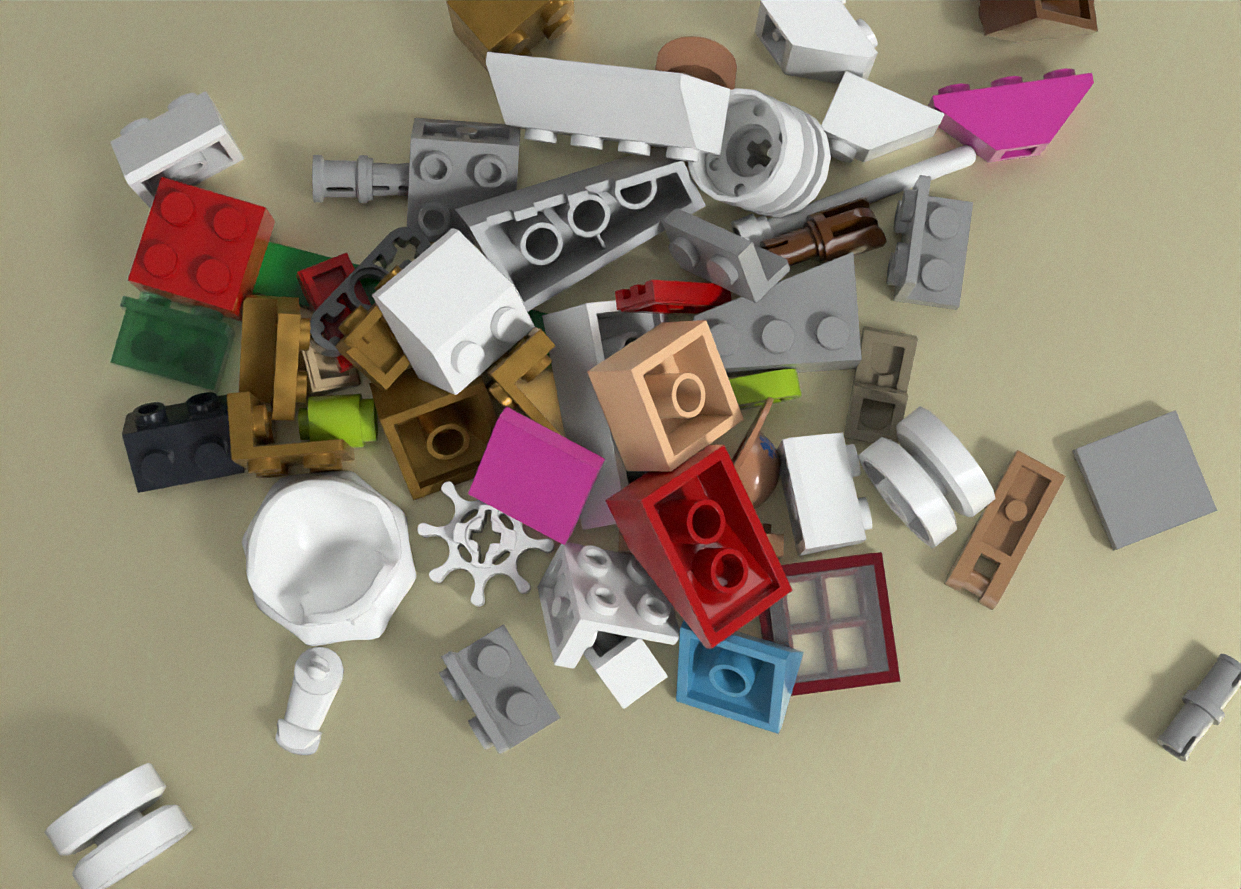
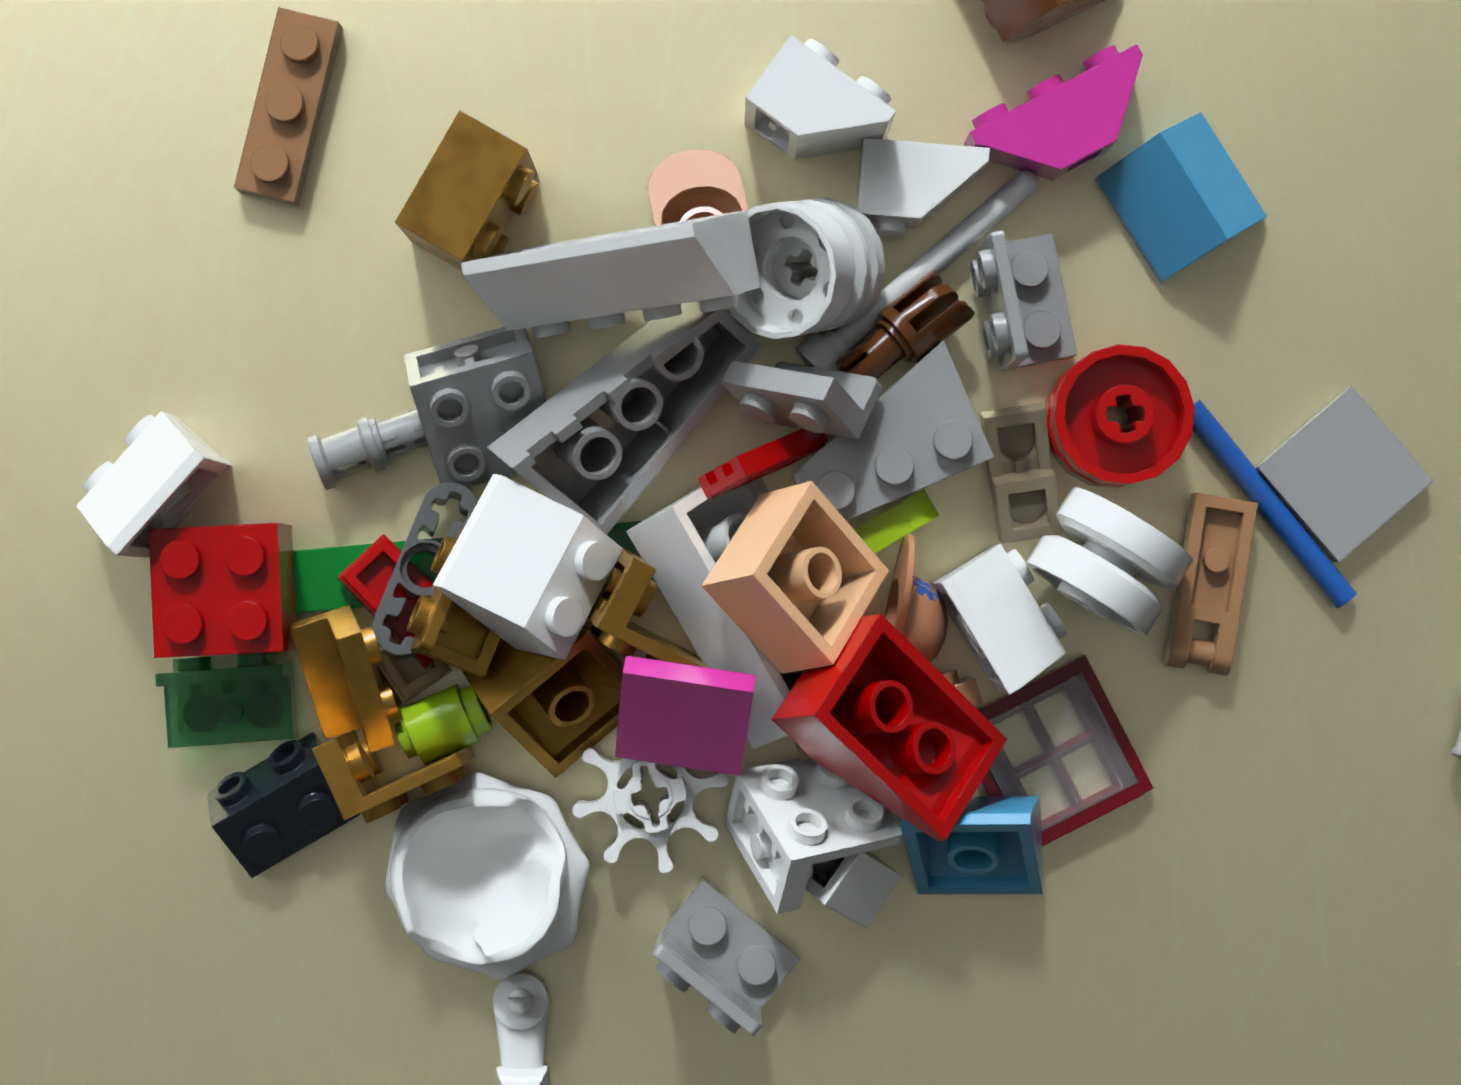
camera: 25 degrees left, 5 degrees up
none -> red wheel [1045,344,1195,489]
none -> dark azure slope [1095,112,1267,283]
none -> blue bar [1193,399,1357,608]

